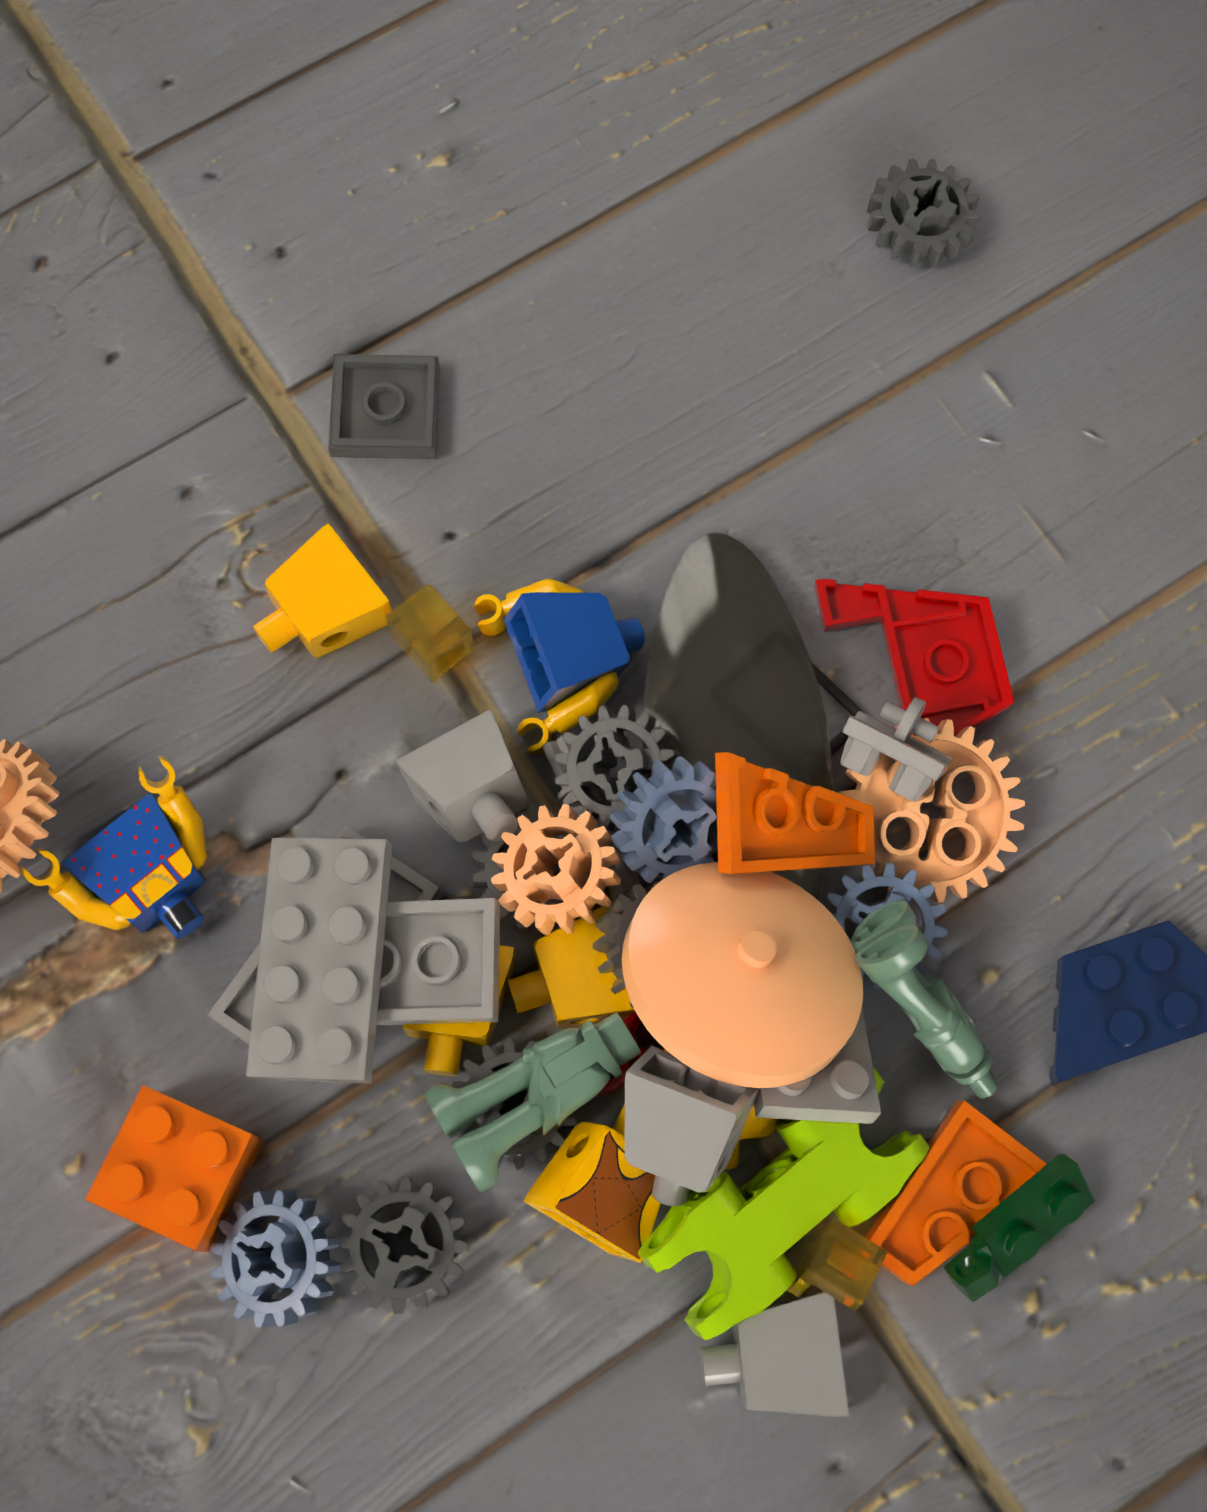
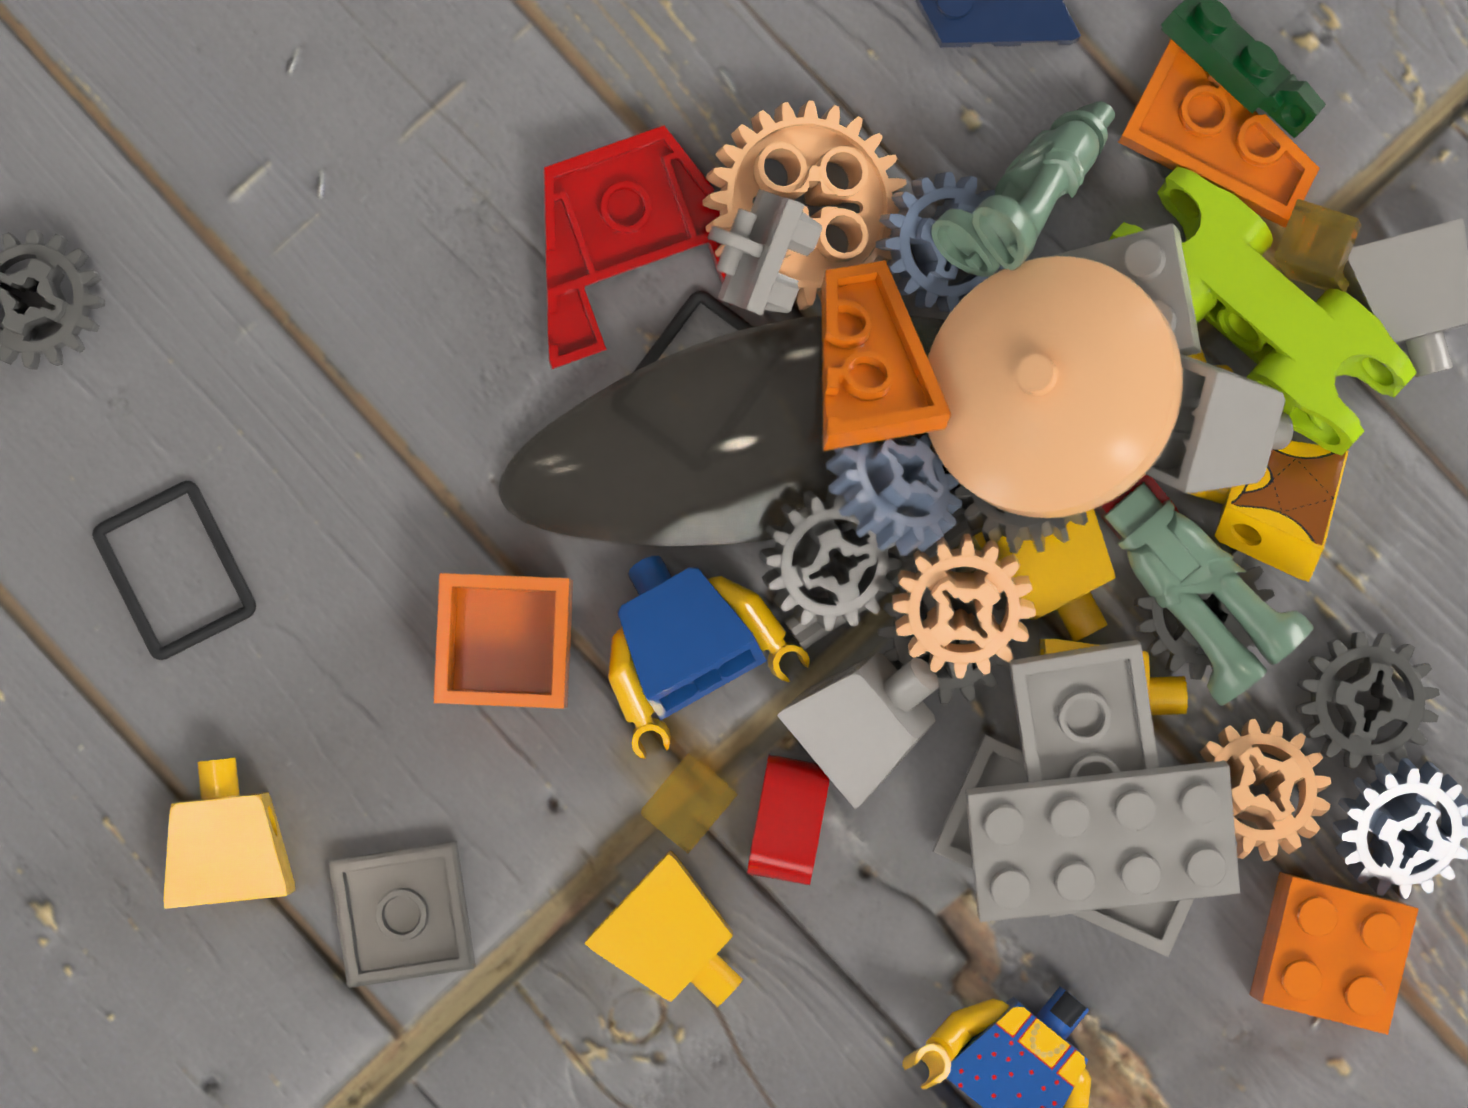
camera: 95 degrees left, 15 degrees up
none -> black piece [92,481,256,660]
none -> yellow torso [163,757,295,909]
none -> orange piece [434,573,573,709]
none -> red beam [747,754,830,885]
none -> light nougat gear [1197,719,1331,861]

